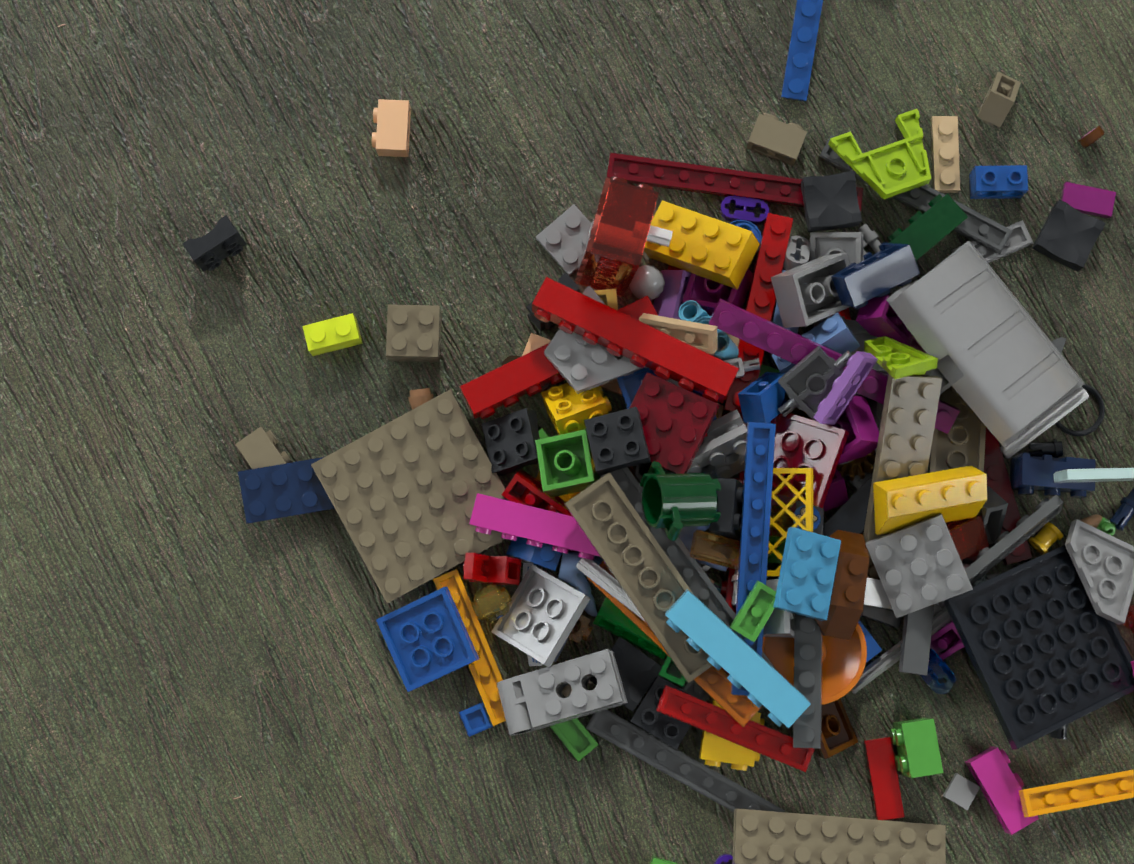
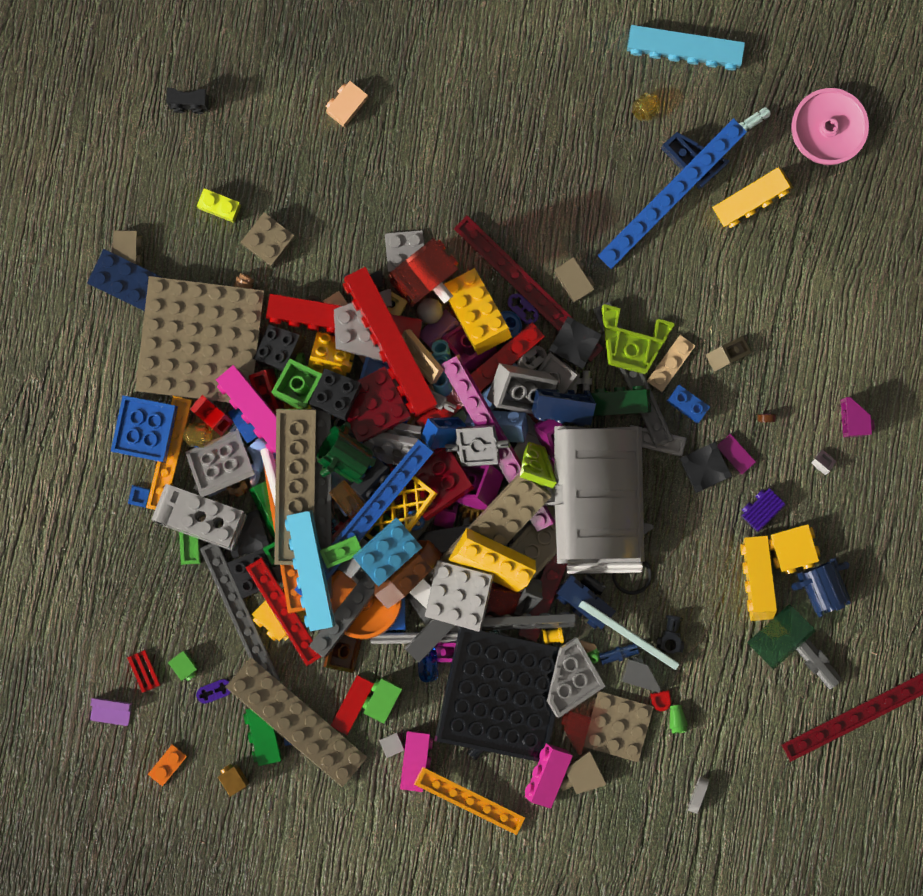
camera: 30 degrees right, 5 degrees up
medium lavender plate [813,351,878,425] -> none

